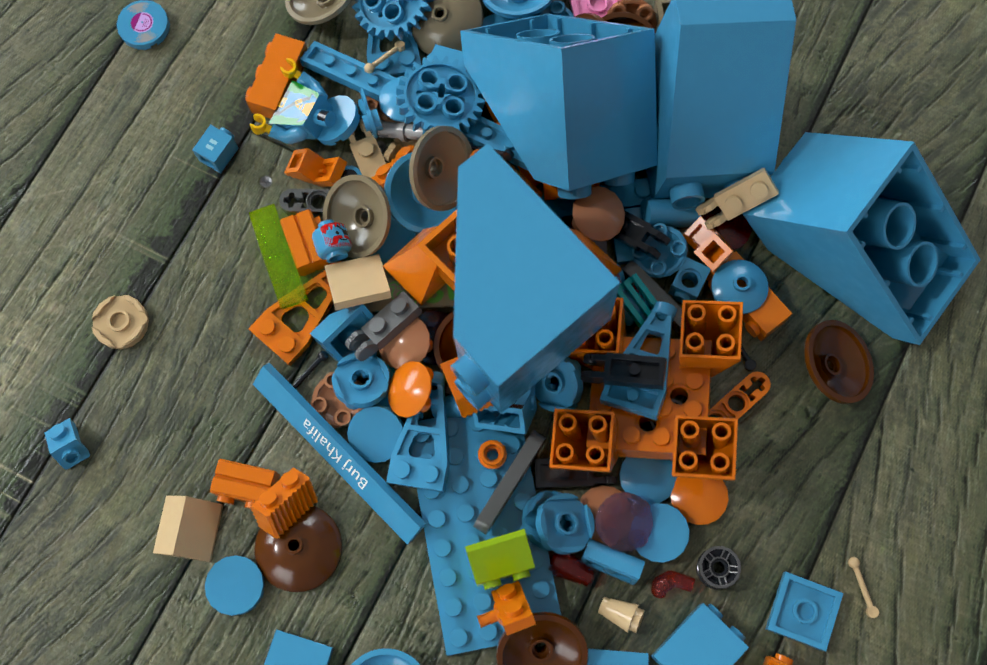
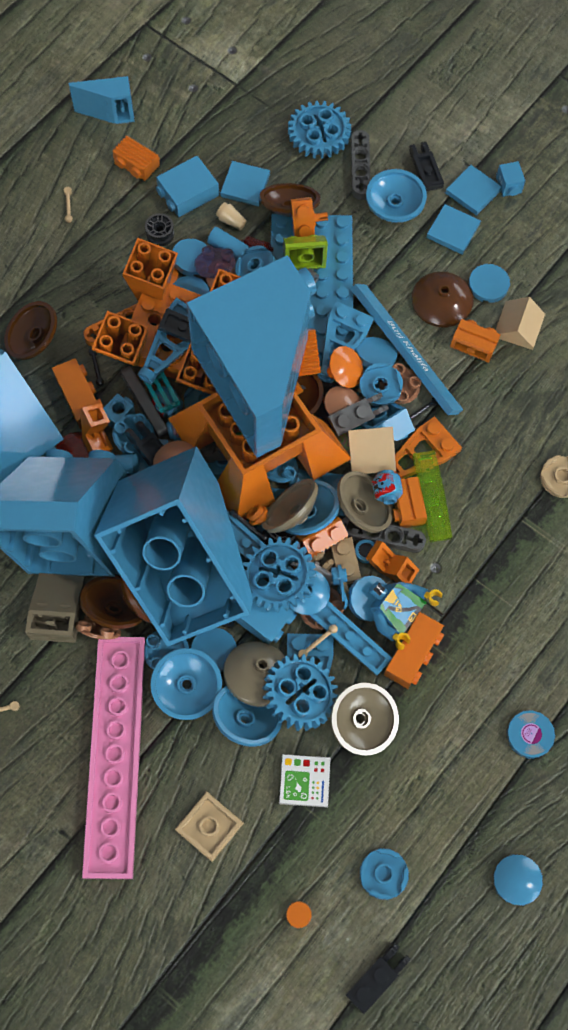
camera: 175 degrees left, 5 degrees down
dark azure brick [192,125,239,173] -> none
orange brick [249,467,318,539] -> none
clear red arm [651,570,695,598] -> none
tan hinge [695,168,779,230] -> none
dark azure dish [711,260,769,314] -> none
dark azure plate [765,571,843,652] -> none

